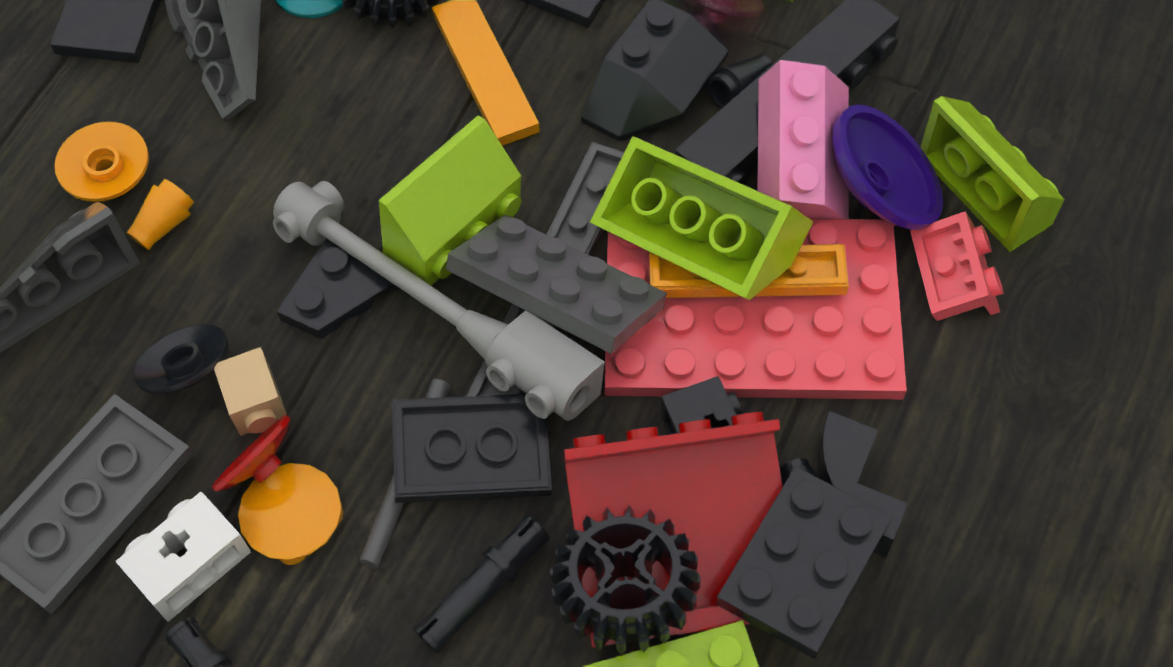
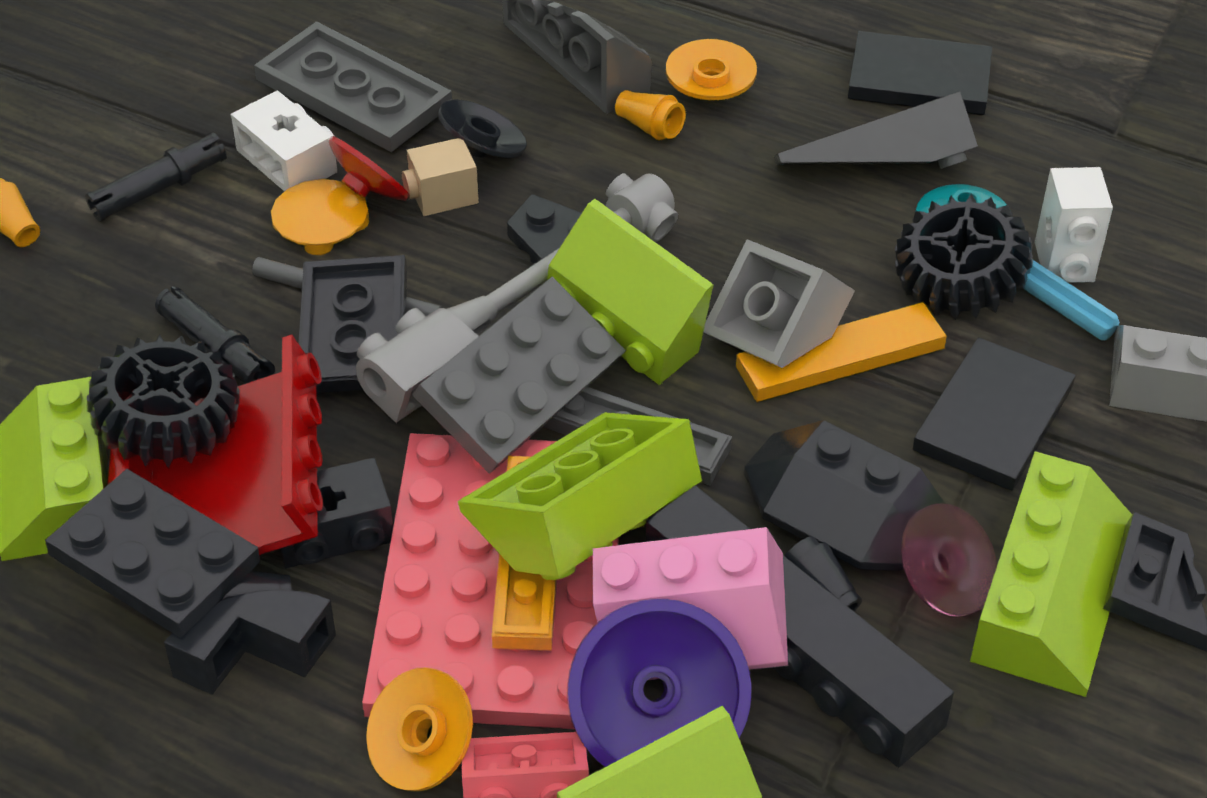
camera: 90 degrees right, 15 degrees down
none -> light orange dish [366,667,473,791]
none -> light grey slope [703,239,855,368]

